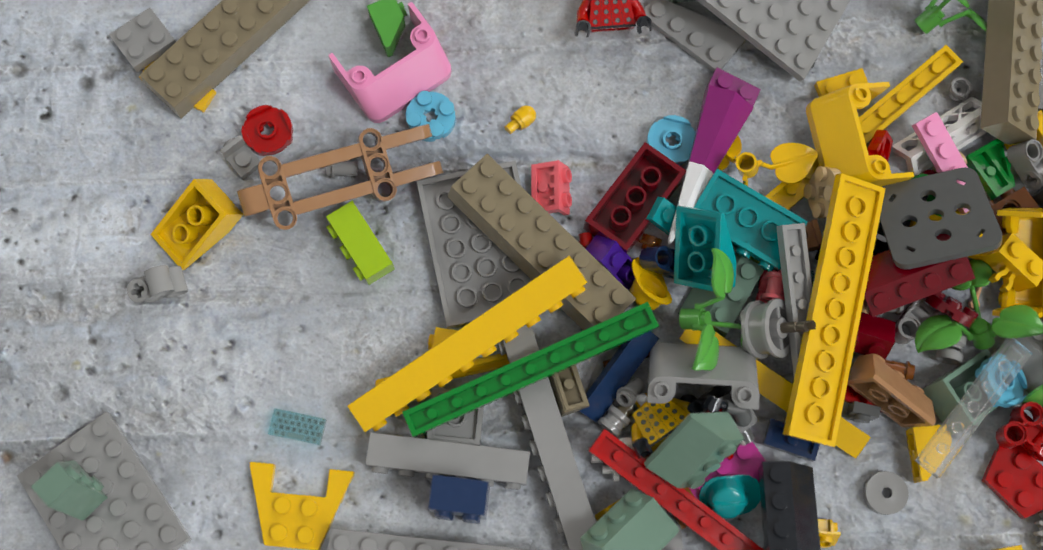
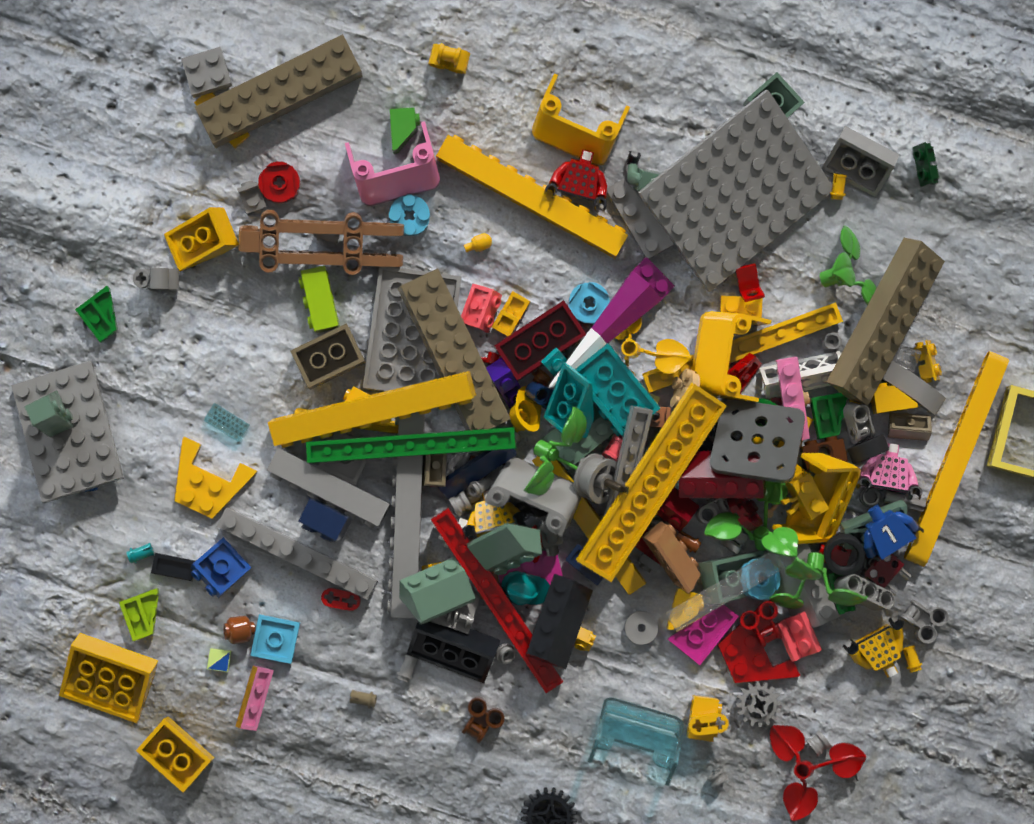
camera: 20 degrees right, 10 degrees up
none -> green wing [75,286,118,343]
none -> dark tan brick [290,323,366,390]
none -> yellow brick [436,135,628,259]
none -> yellow slope [492,291,531,336]
none -> dark pink wing [667,603,739,665]
none -> red bracket [736,263,765,302]

